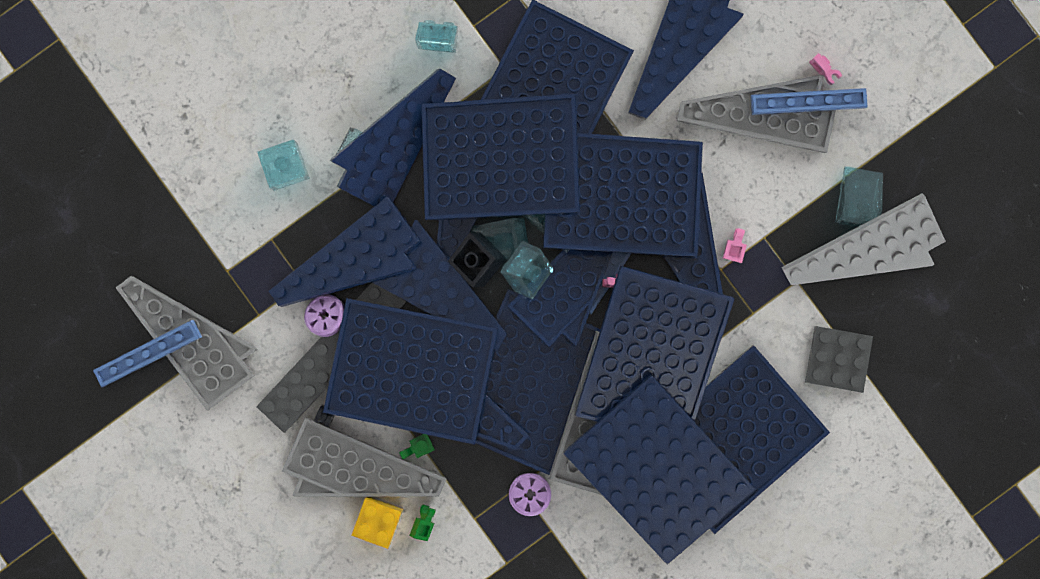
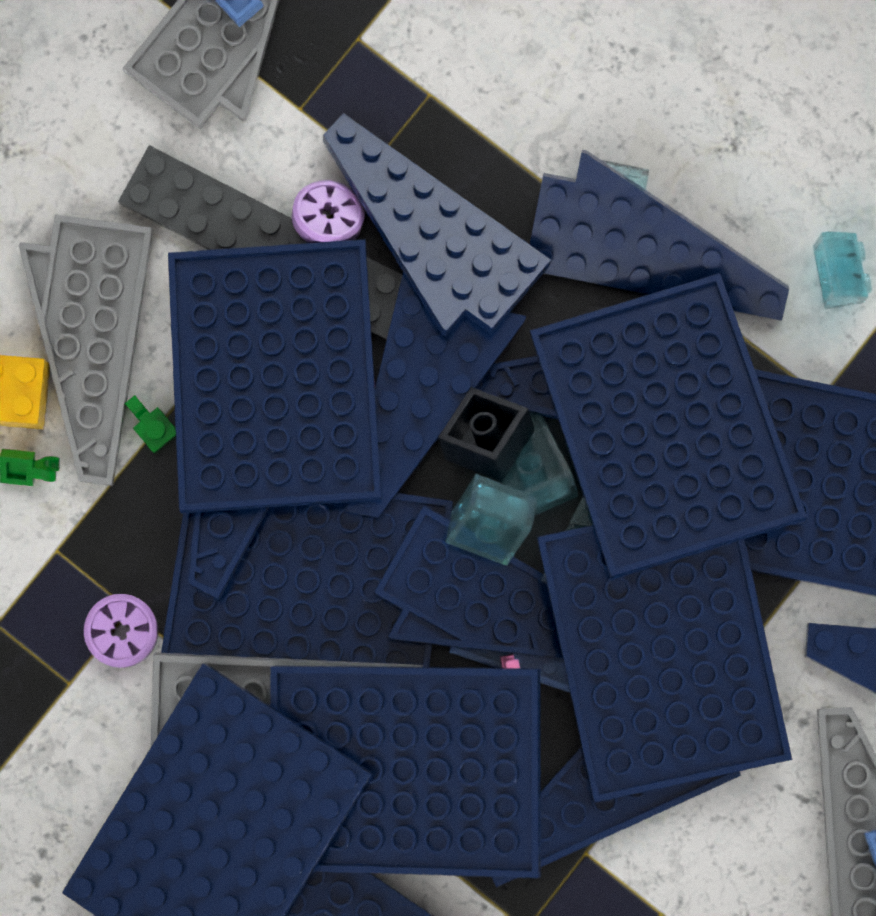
camera: 80 degrees right, 5 degrees down
clear light blue brick [257,139,310,191] -> none
black wheel [314,404,335,428] -> none
bright pink plate [722,228,747,263] -> none

